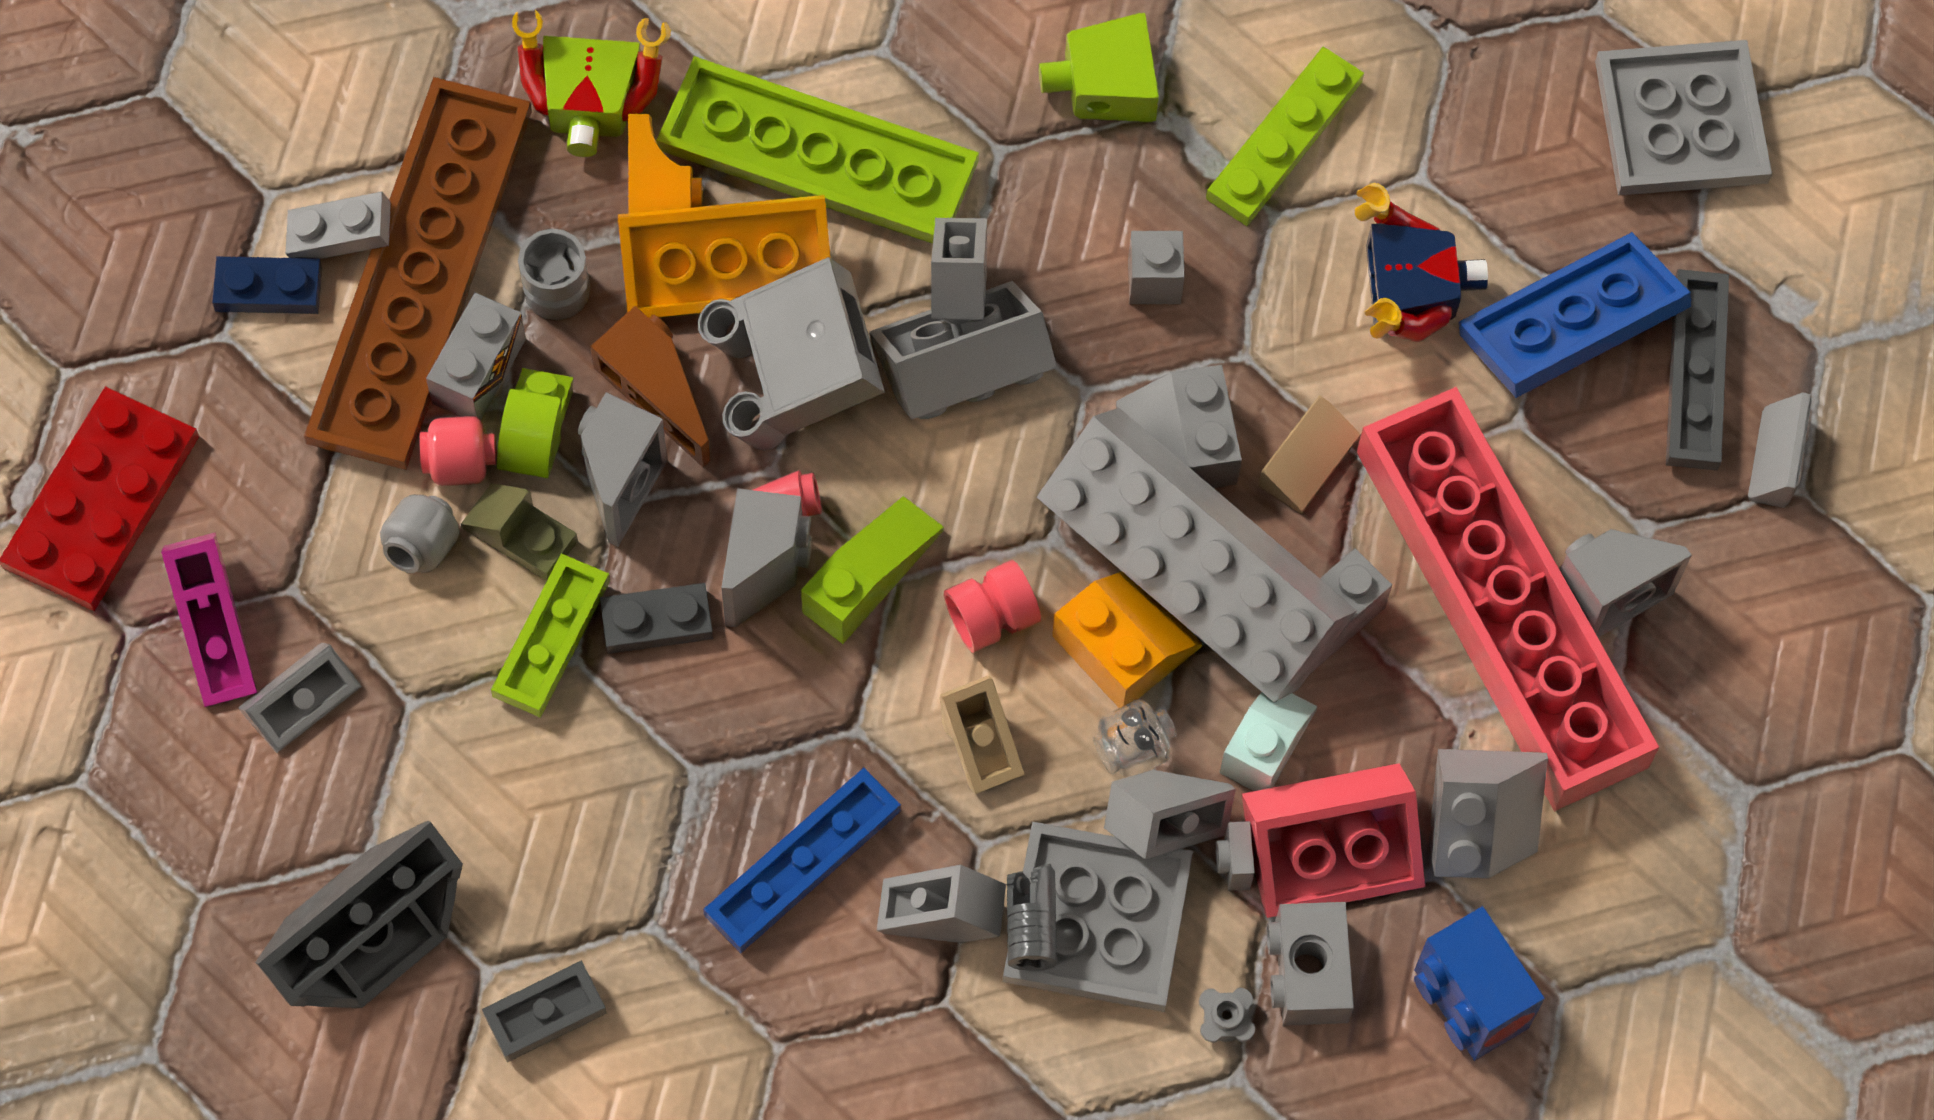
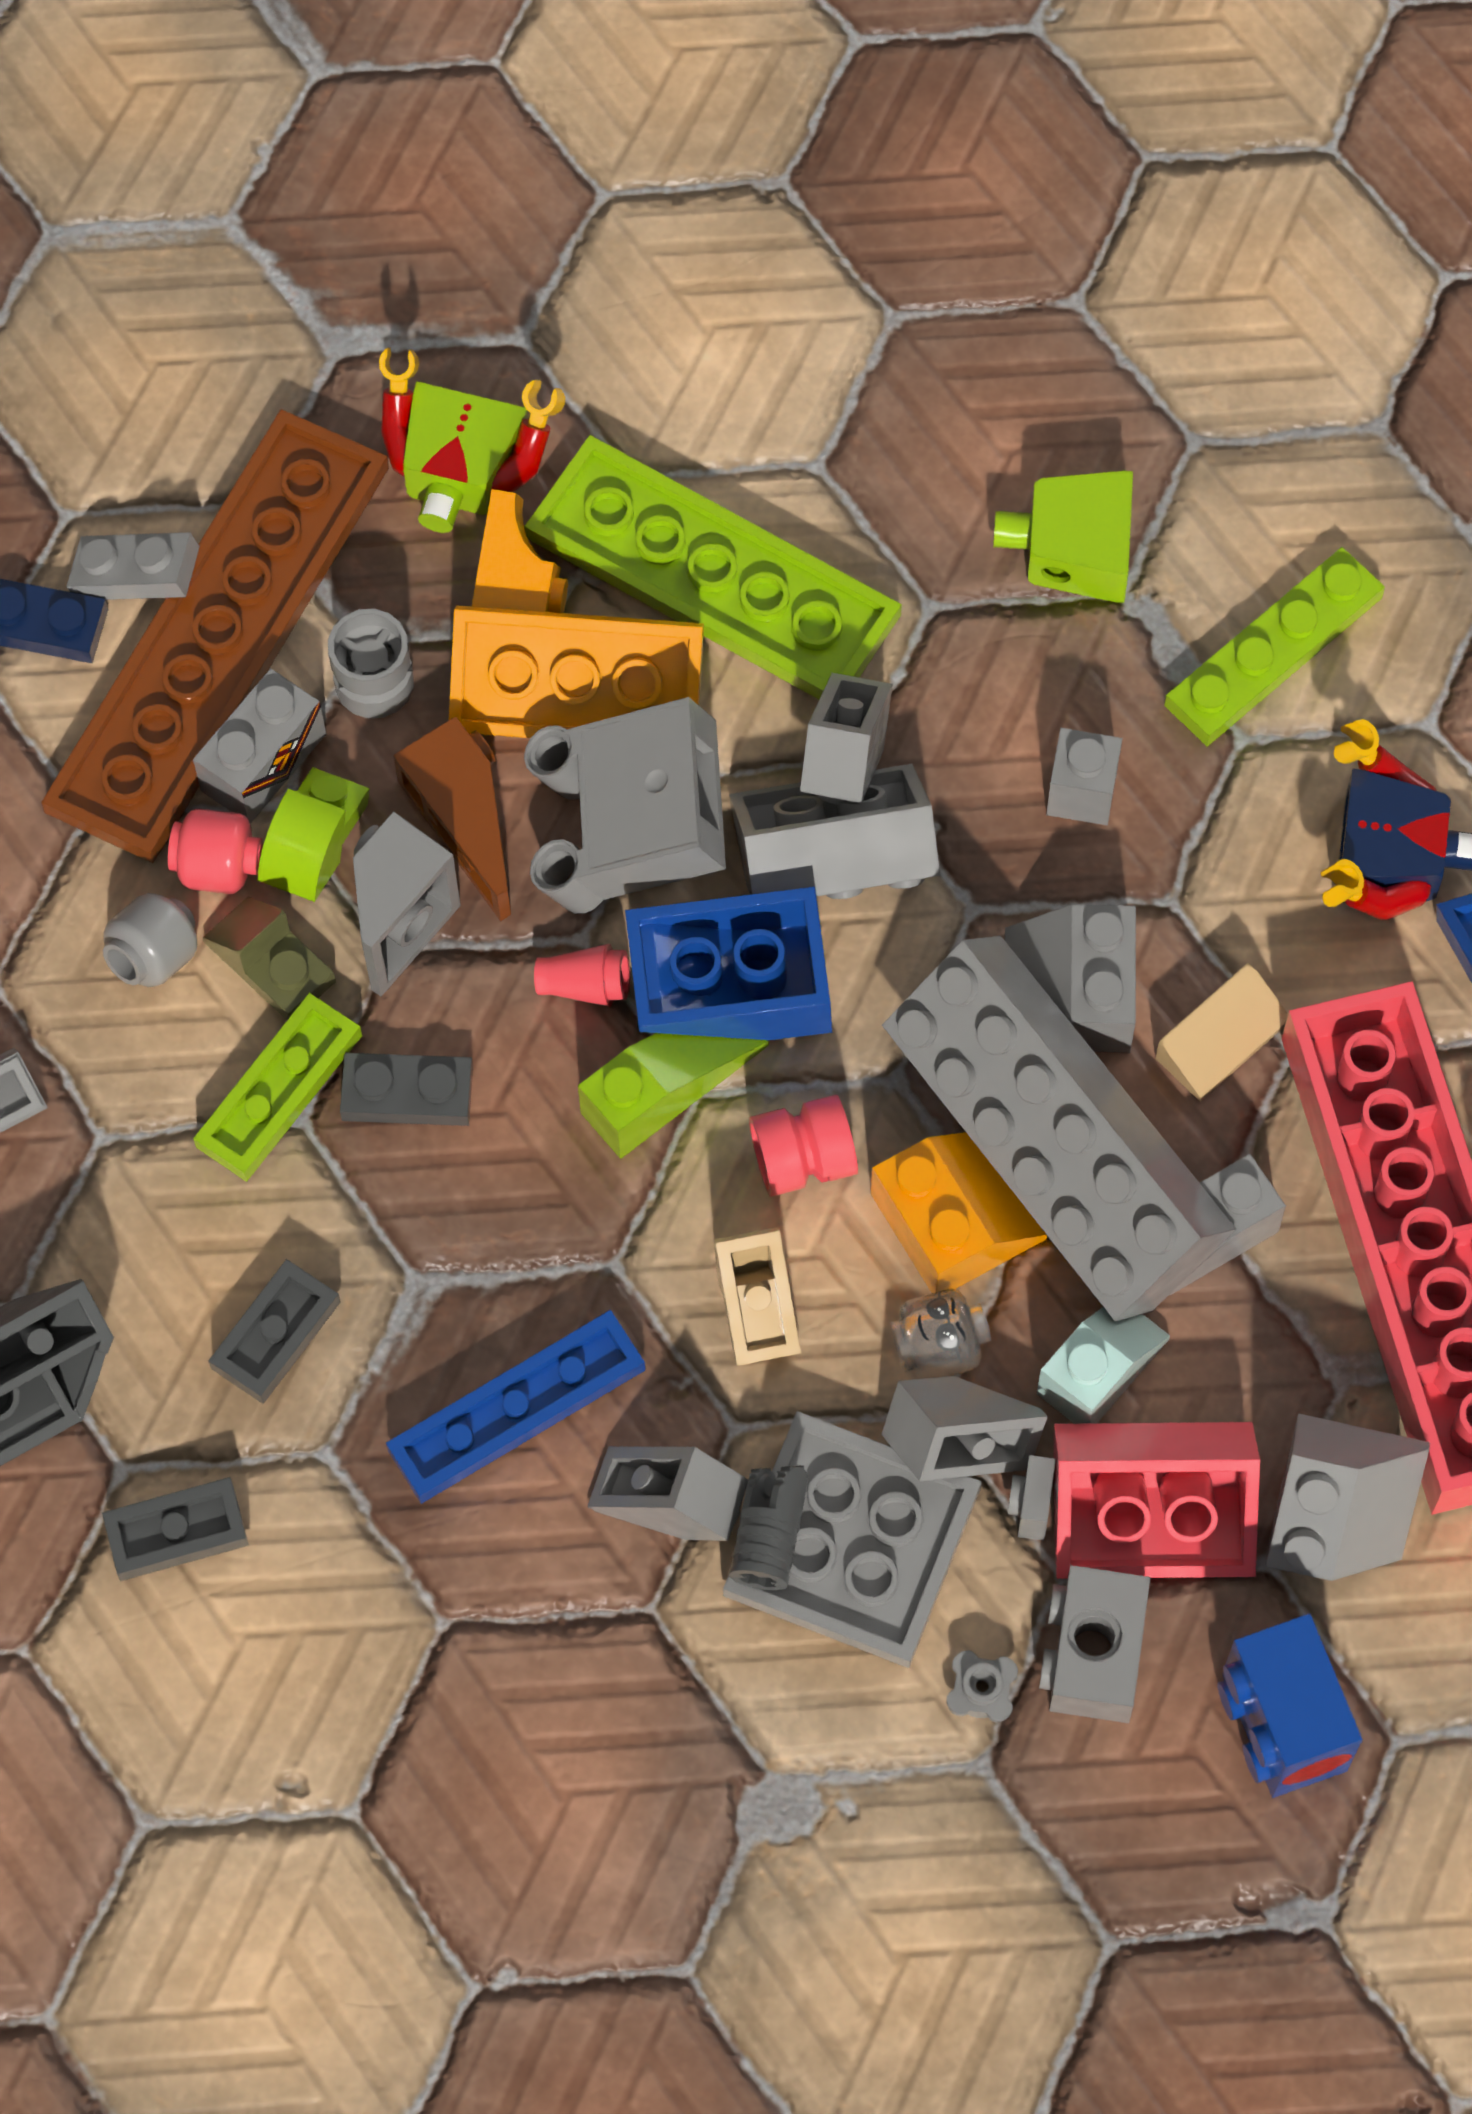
camera: 15 degrees right, 0 degrees up
light grey slope [721,488,812,627] -> none
none -> dark grey plate [208,1259,341,1404]
none -> blue slope [625,887,833,1040]

